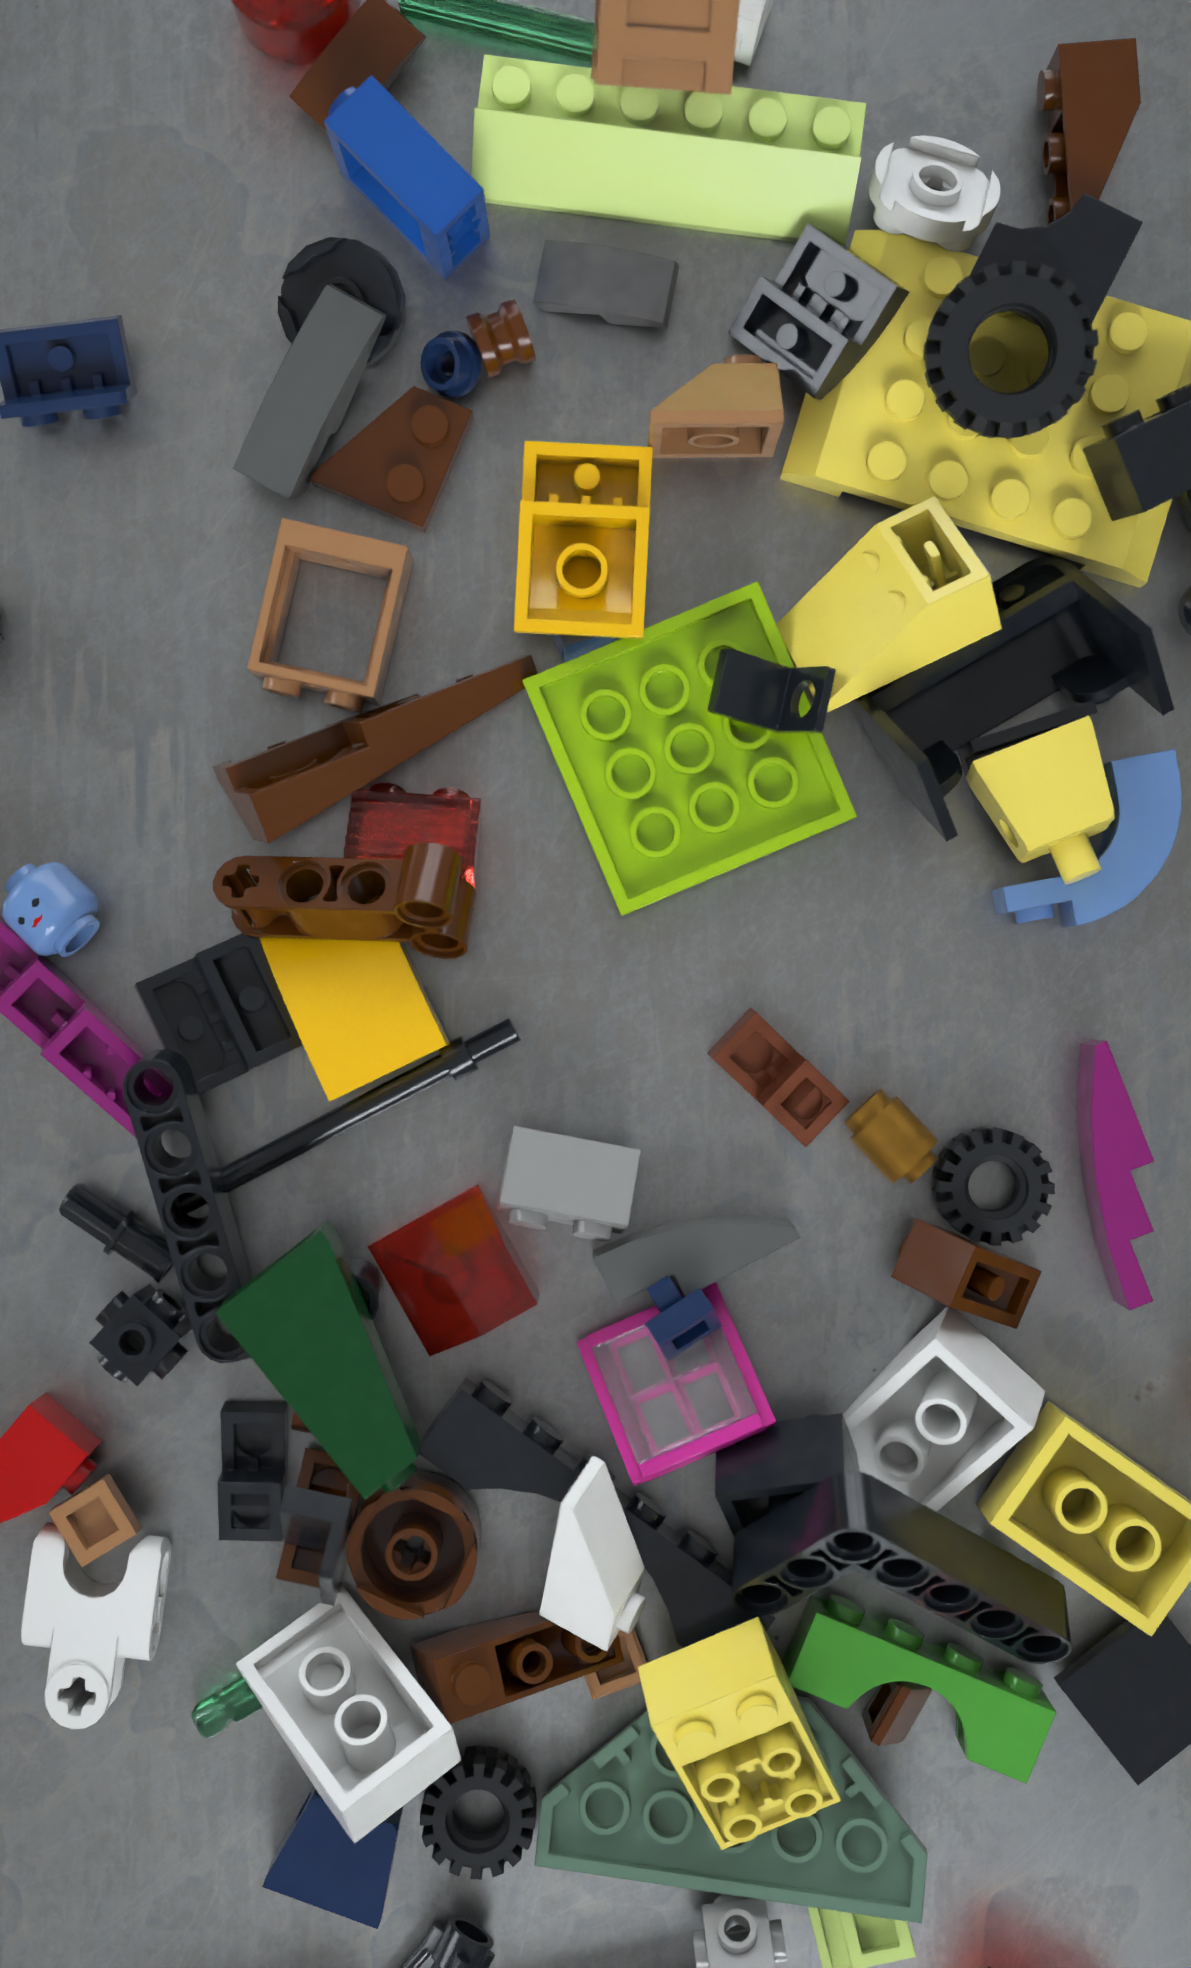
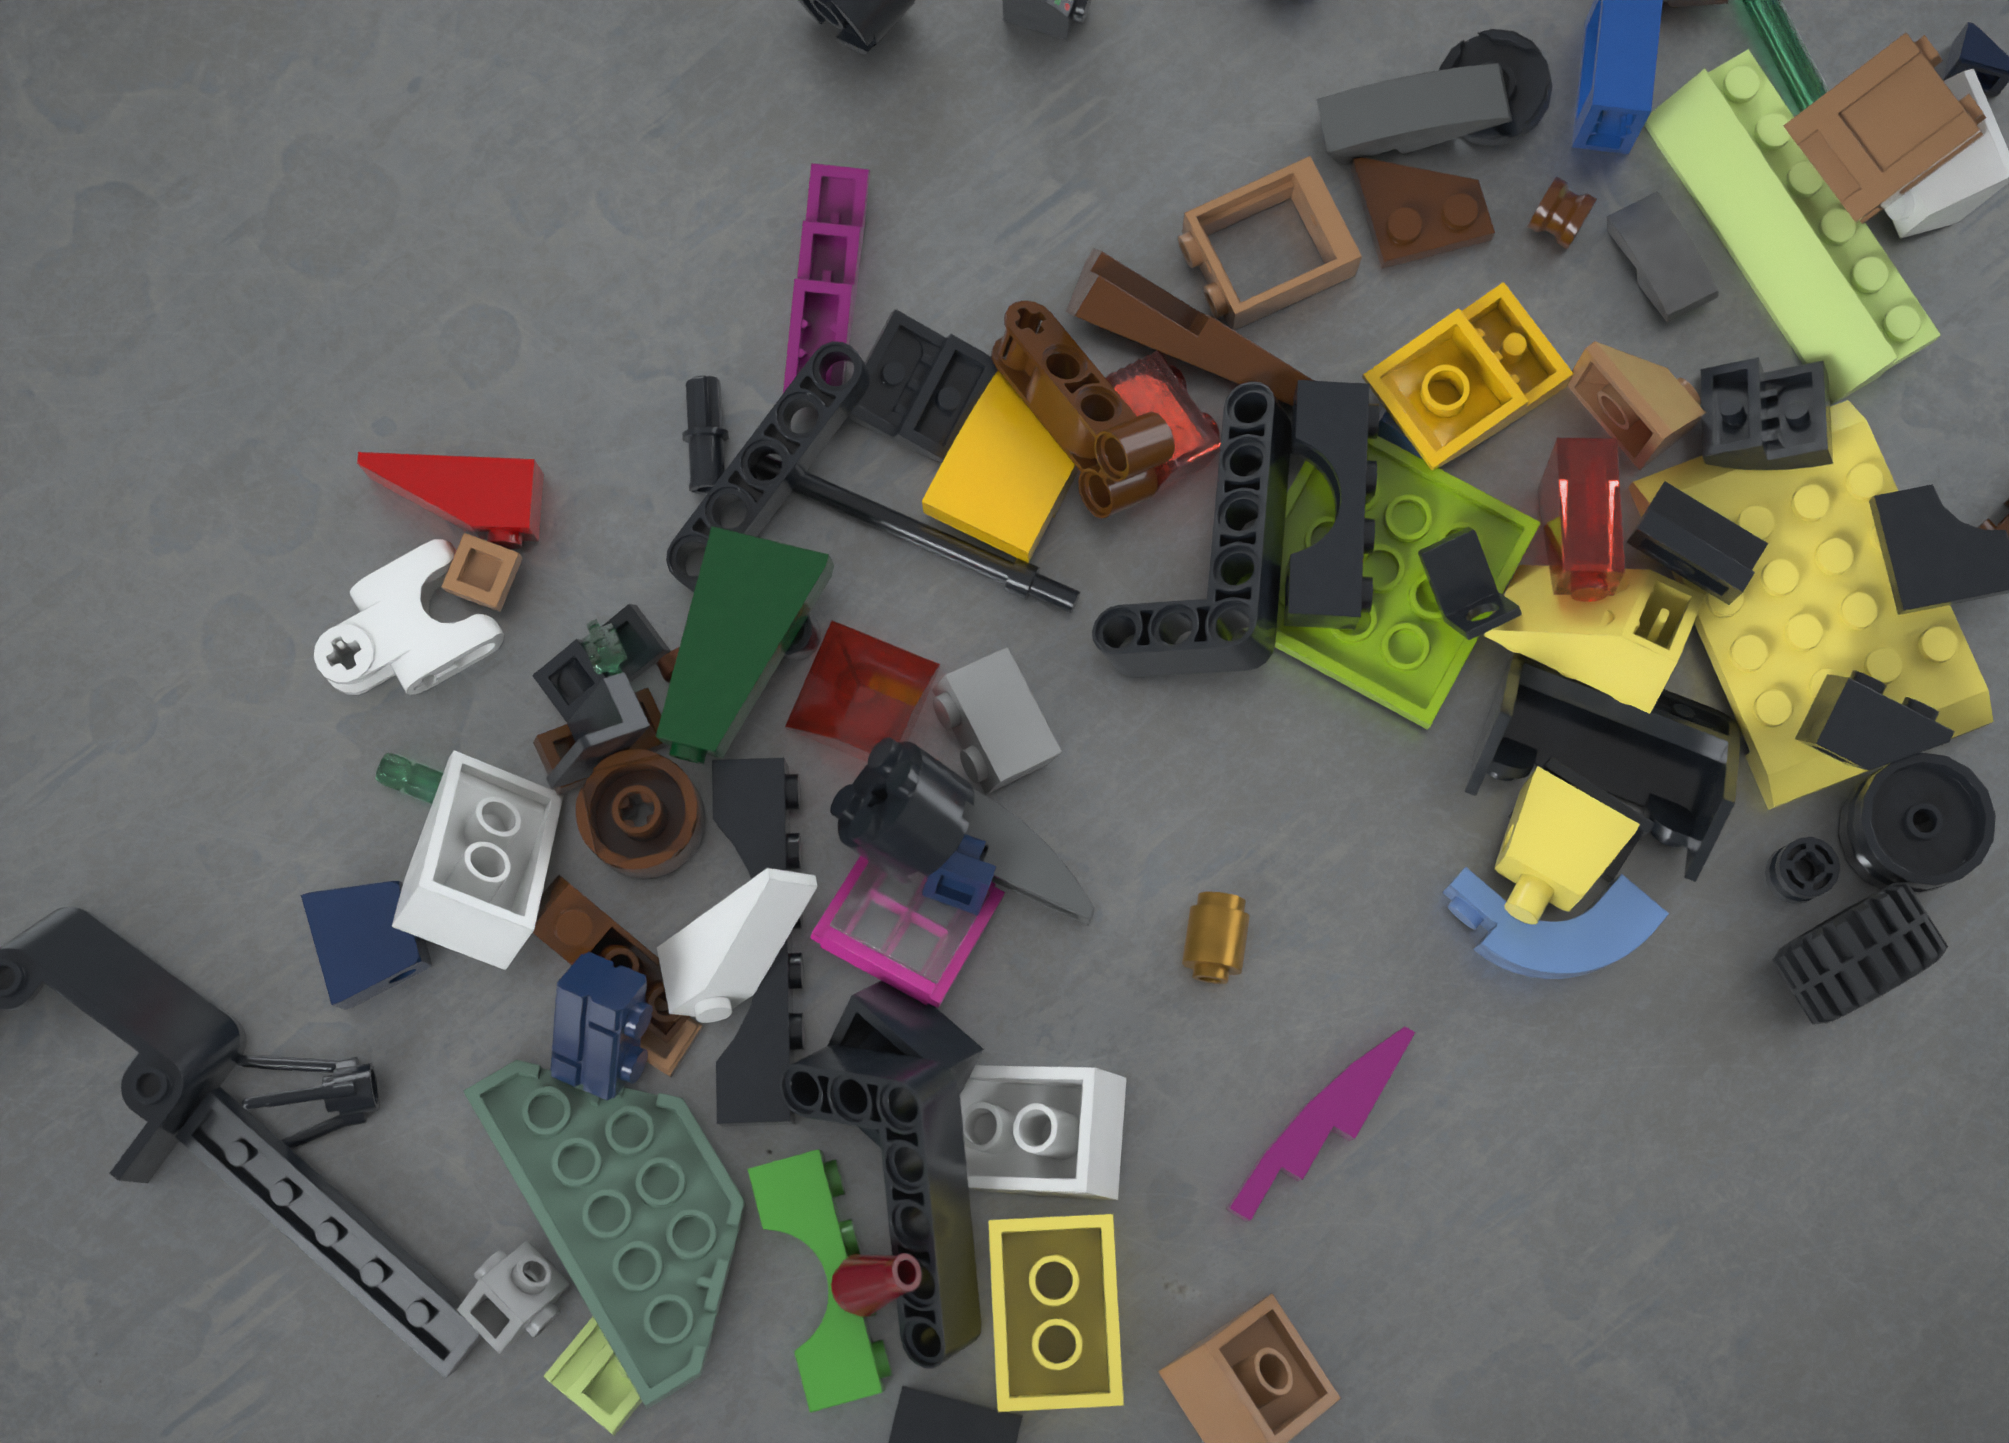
camera: 55 degrees right, 10 degrees down
medium blue head [2,862,100,957] -> none
black brick [89,1284,193,1386] -> none
dark blue plate [420,331,481,397] -> none
black tyre [420,1745,537,1880] -> none
light yellow slope [638,1617,841,1850] -> none
copper slope [707,1008,850,1147] -> none
reddish brown slope [862,1681,932,1746] -> none
white plate [869,135,1001,252] -> none
reddish brown slope [891,1218,1042,1329] -> none
black tyre [923,260,1099,439] -> none
black tyre [931,1127,1055,1246] -> none
none -> dark blue brick [550,952,653,1101]
none -> clear green axle [582,619,627,676]
none -> black brick [830,737,975,884]
none -> dark red cone [831,1253,921,1317]
none -> black beam [1092,381,1292,677]
none -> black arch [1283,380,1379,630]
none -> clear red slope [1538,438,1625,602]
none -> black panel [1626,481,1768,605]

